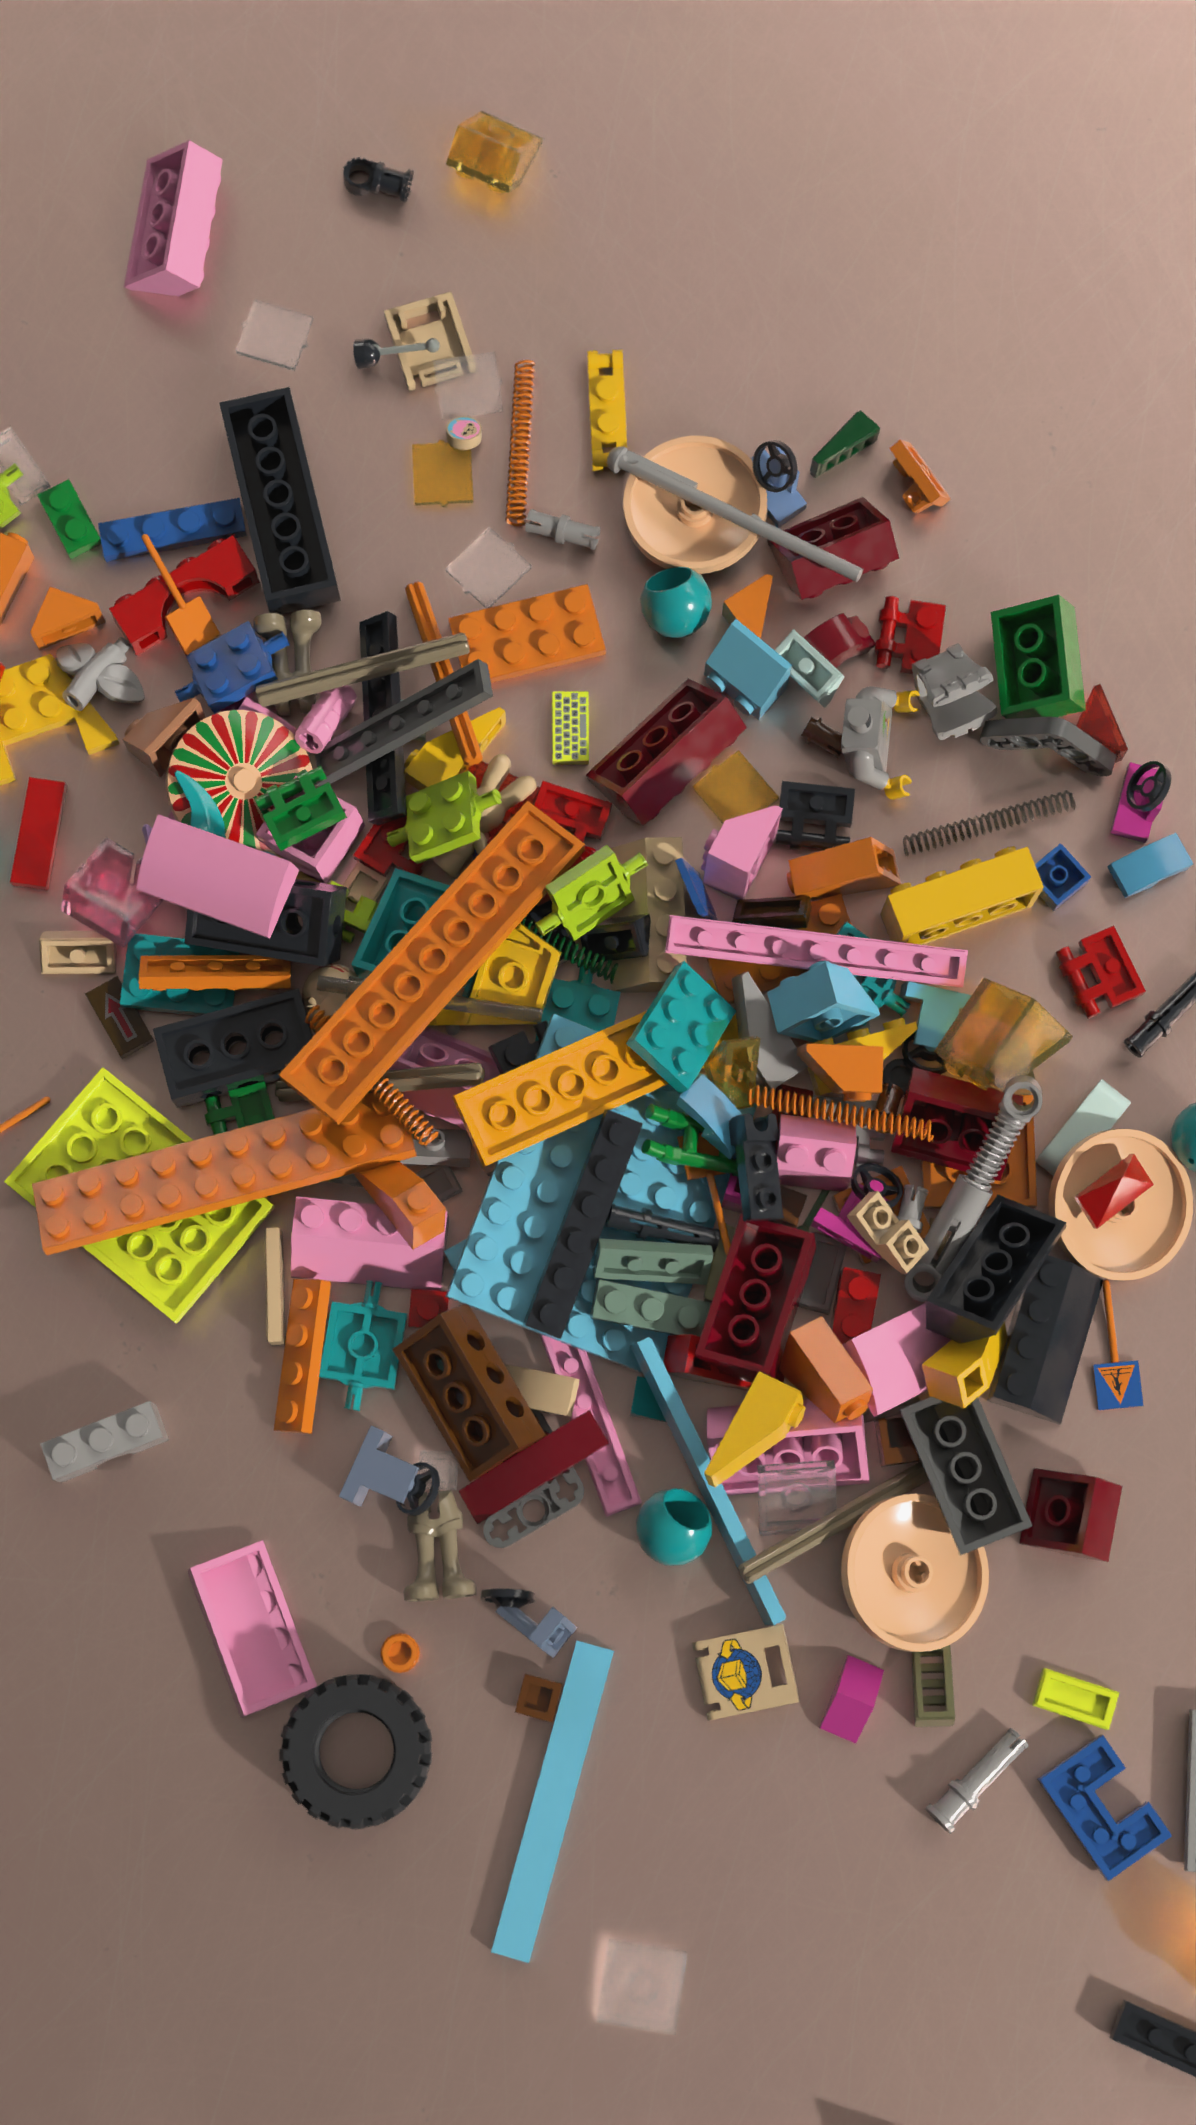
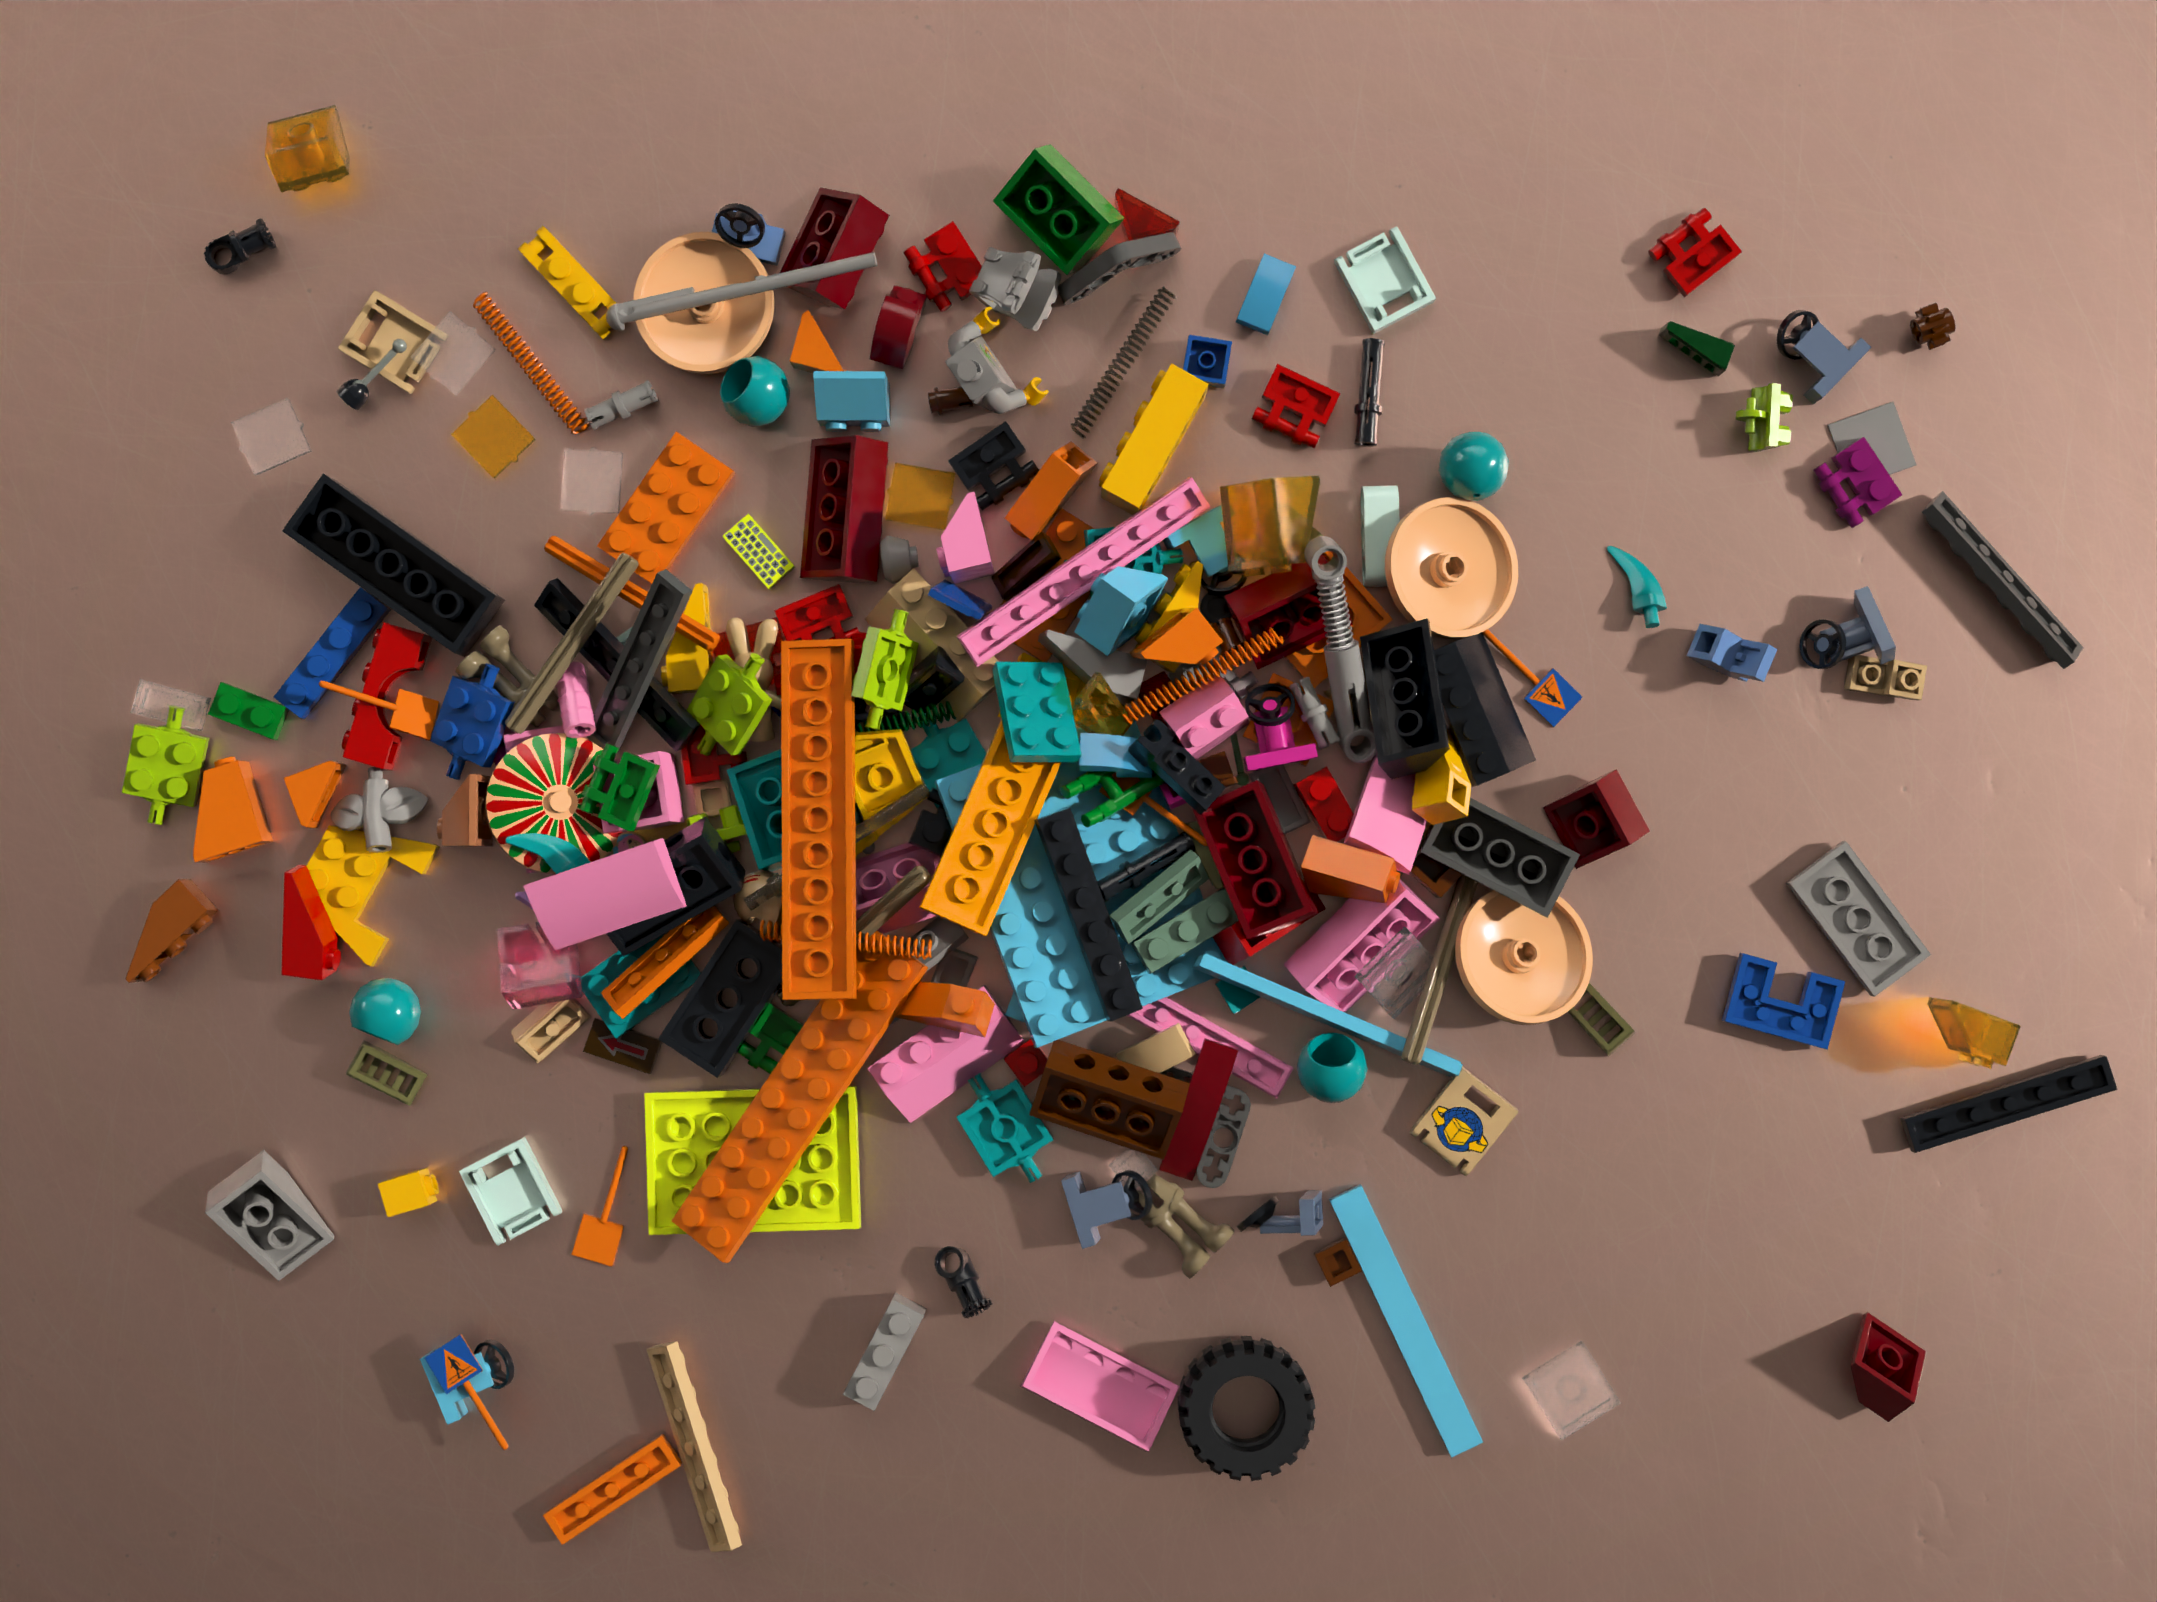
camera: 35 degrees left, 10 degrees up
red tile [10,777,67,890] -> none
bright pink slope [124,140,223,296] -> none
tan tile [264,1228,285,1346] -> none
orange plate [274,1279,331,1434] -> none
orange tile [381,1633,420,1673] -> none
tile [446,416,482,450] -> none
yellow slope [704,1371,806,1487] -> none
light aqua slope [775,629,845,708] -> none
dark green slope [810,410,880,478] -> none
dark pink slope [819,1655,884,1744] -> none
tan slope [847,1191,929,1274] -> none
orange hinge [889,439,951,514] -> none
light grey pin [925,1728,1029,1834] -> none
neon yellow tile [1032,1668,1120,1730] -> none
red slope [1074,1154,1154,1229] -> none
piece [1110,761,1171,843] -> none
none -> light grey cone [881,536,919,584]
none -> black connector [934,1246,992,1318]

